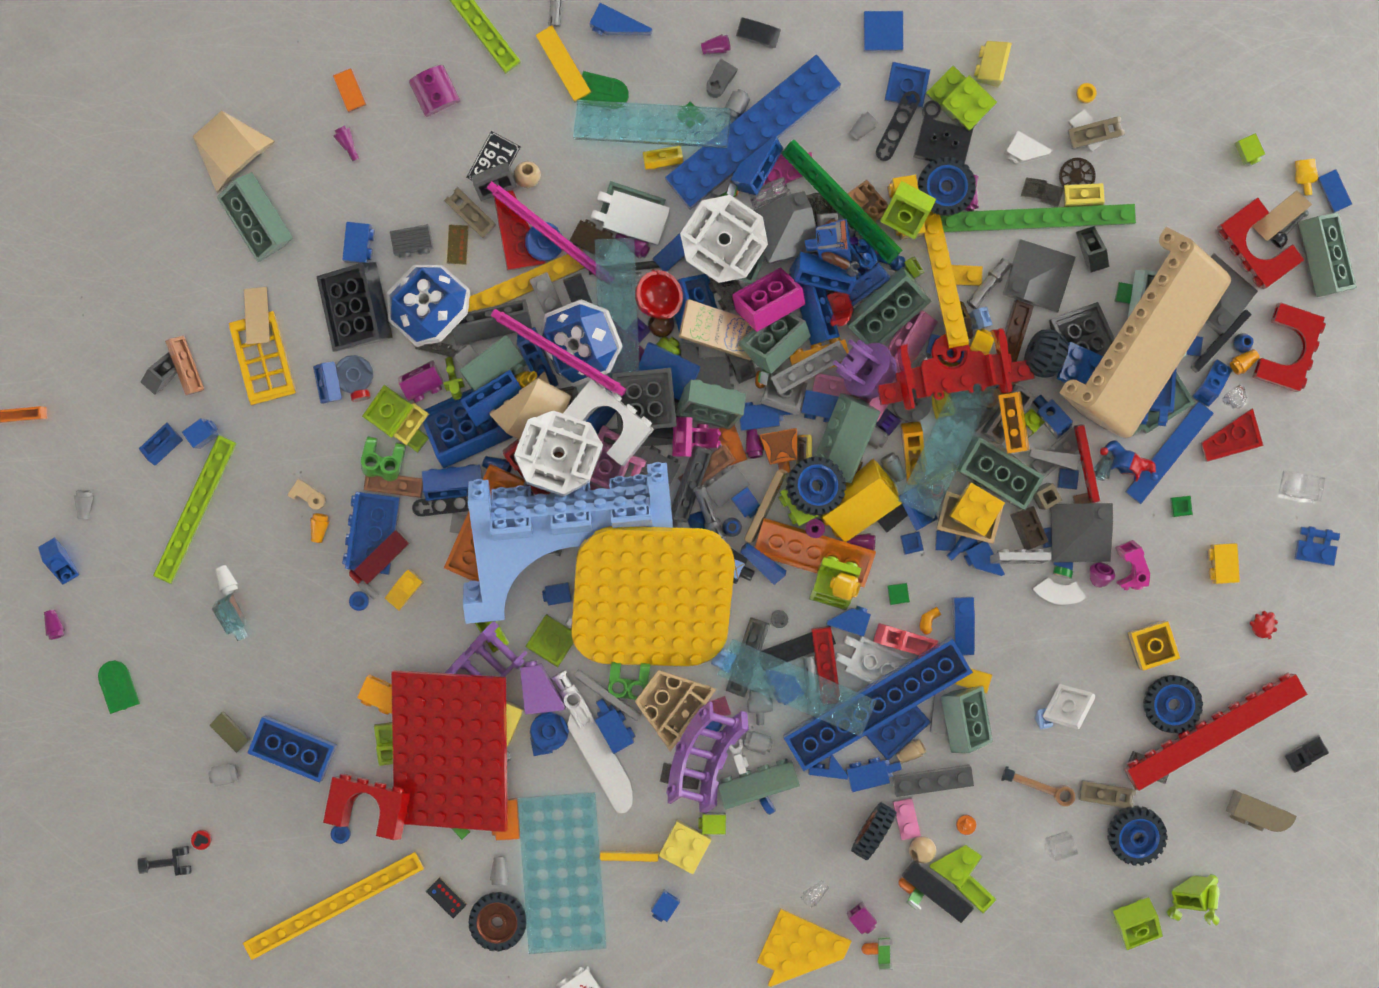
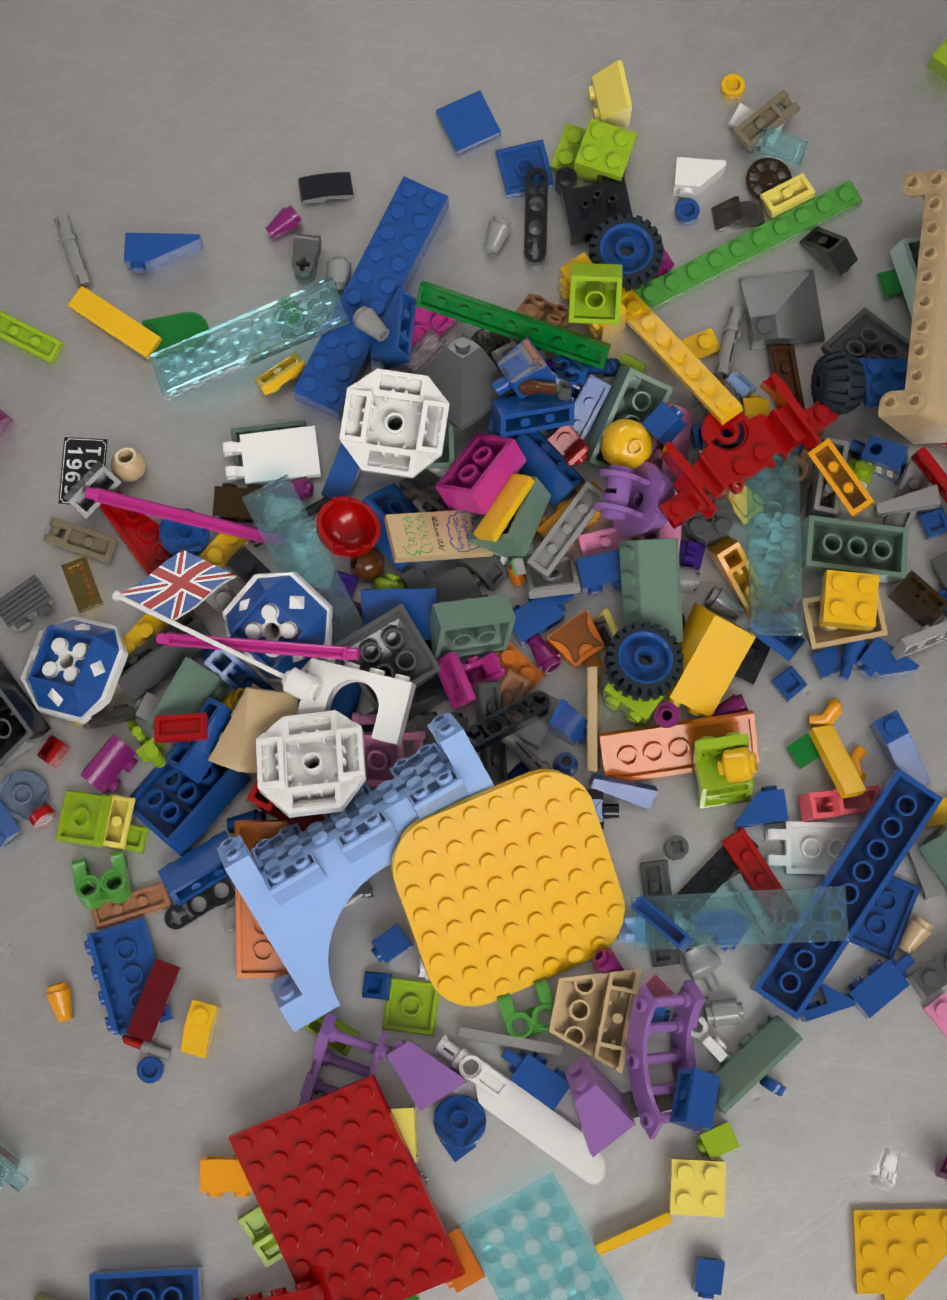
camera: 20 degrees left, 10 degrees down
tan leg [287,479,326,510] -> none
black wheel [851,802,897,861] -> none
dark tan brick [1033,483,1062,510] -> none
none -> red slope [37,735,71,768]
none -> flag [112,550,323,703]
none -> red tile [154,712,208,744]
none -> light grey cone [353,306,389,342]
none -> blue tile [362,971,392,1001]
none -> black beam [464,691,550,753]
none -> yellow tile [473,473,535,542]
none -> medium lavender slope [564,1056,635,1157]
none -> magenta cone [592,948,624,973]
none -> yellow cylinder [601,419,653,470]
none -> blue piece [630,895,694,953]
none -> blue brick [642,402,687,445]
none -> blue panel [670,1068,720,1131]
none -> blue tile [674,198,700,225]
none -> clear light blue tile [756,127,809,165]
none -> light orange arm [808,698,843,727]
none -> yellow tile [809,725,866,799]

